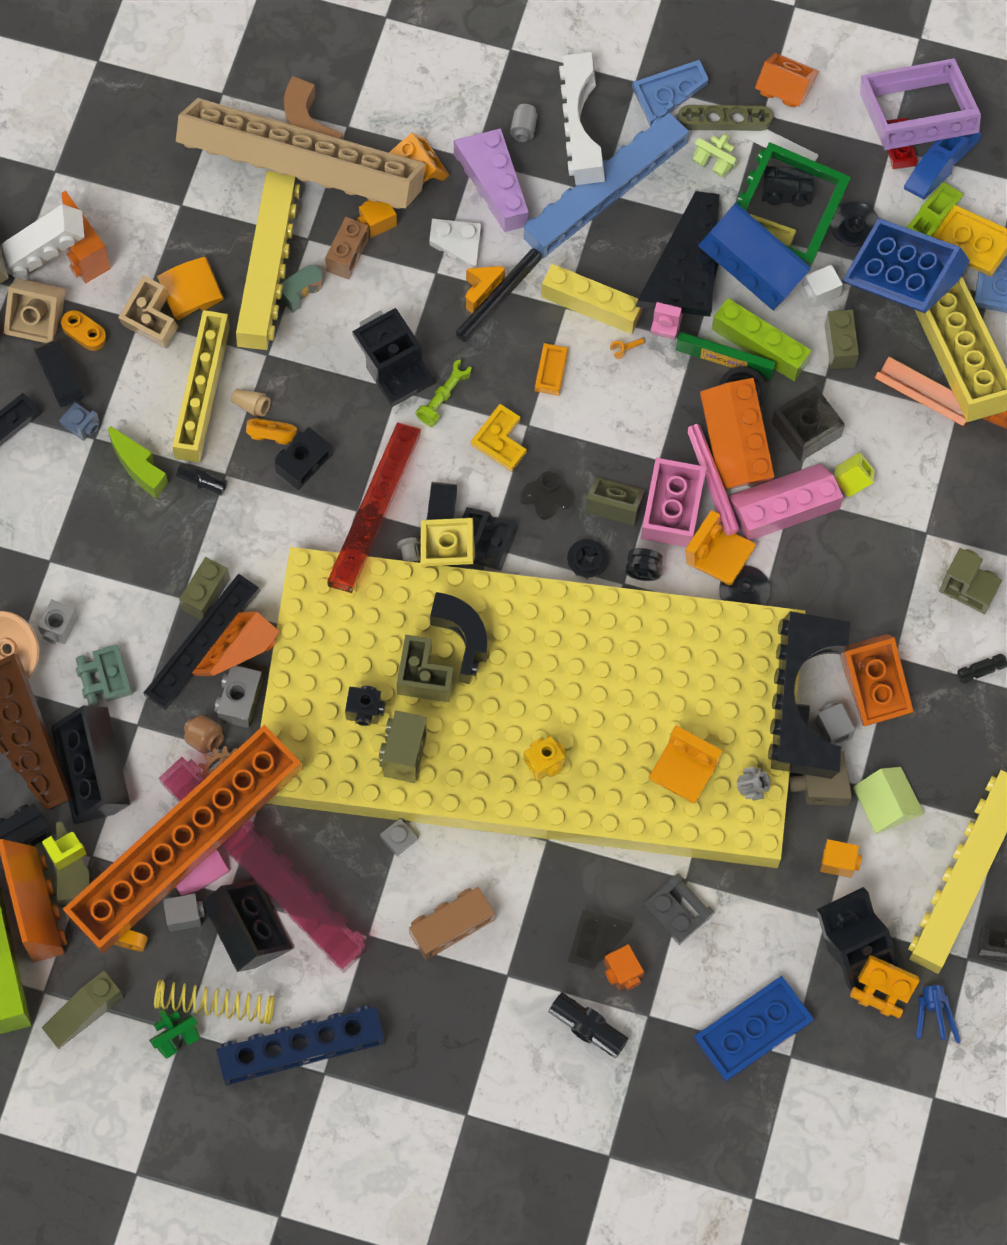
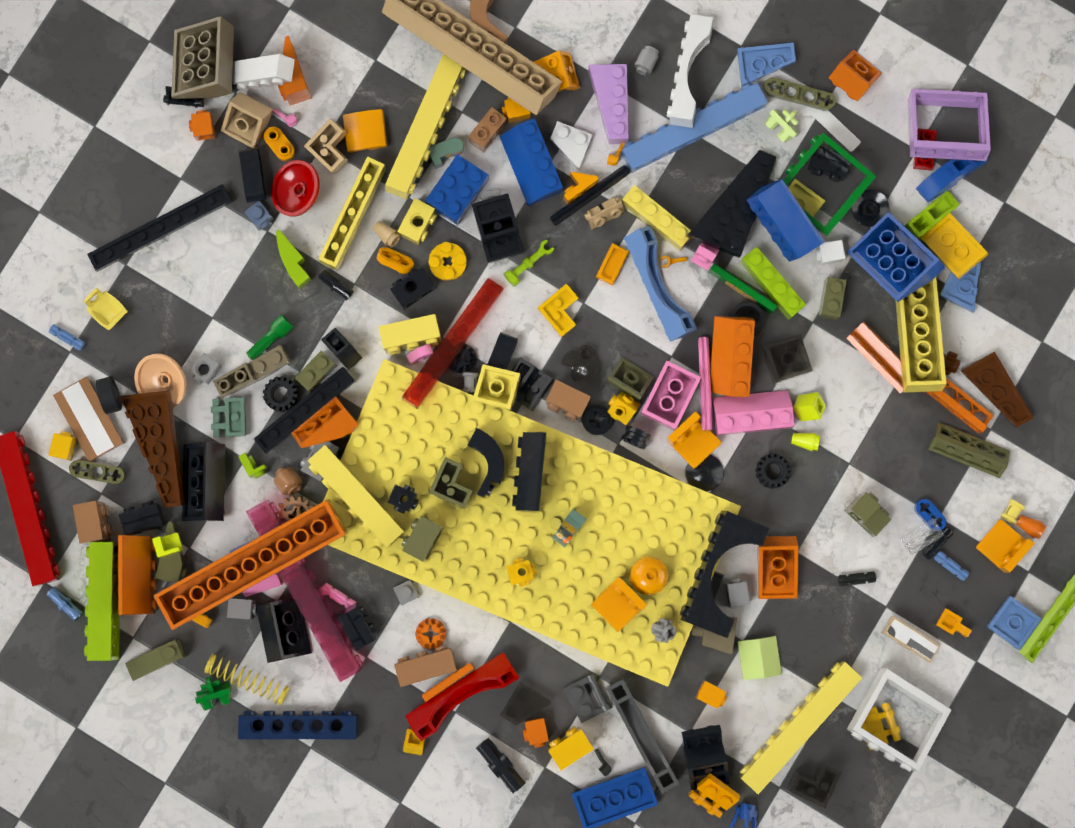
camera: 15 degrees right, 15 degrees up
none -> dark tan slope [213,345,291,398]
none -> lime bracket [238,453,268,479]
none -> green piece [246,314,294,360]
none -> black tyre [263,376,299,412]
none -> red dish [271,160,320,217]
none -> bright pink hand [273,108,298,127]
none -> light yellow brick [308,445,405,548]
none -> black slope [321,328,363,370]
none -> bright pink axle [321,583,356,608]
none -> black brick [336,603,377,651]
none -> light yellow brick [378,314,442,356]
none -> light yellow brick [397,198,437,245]
none -> yellow slope [403,729,425,755]
none -> red arch [405,652,519,741]
none -> bright pink beam [407,344,433,365]
none -> orange gear [415,618,446,649]
none -> orange tile [422,662,475,702]
none -> blue brick [425,154,489,226]
none -> yellow plate [428,242,467,281]
none -> black gear [445,343,476,373]
none -> blue slope [500,118,563,206]
none -> black slope [512,432,546,513]
none -> medium nougat brick [545,380,591,422]
none -> yellow brick [548,726,594,771]
none -> sand green leg [552,509,587,548]
none -> tan hinge [584,197,625,230]
none -> pearl dark grey hand [594,749,612,776]
none -> dark grey arch [605,678,679,794]
none -> light orange hand [607,143,626,166]
none -> yellow brick [607,391,640,425]
none -> medium blue arch [624,226,697,342]
none -> light orange cylinder [629,556,669,595]
none -> black tyre [755,453,792,489]
none -> neon yellow cone [791,433,820,452]

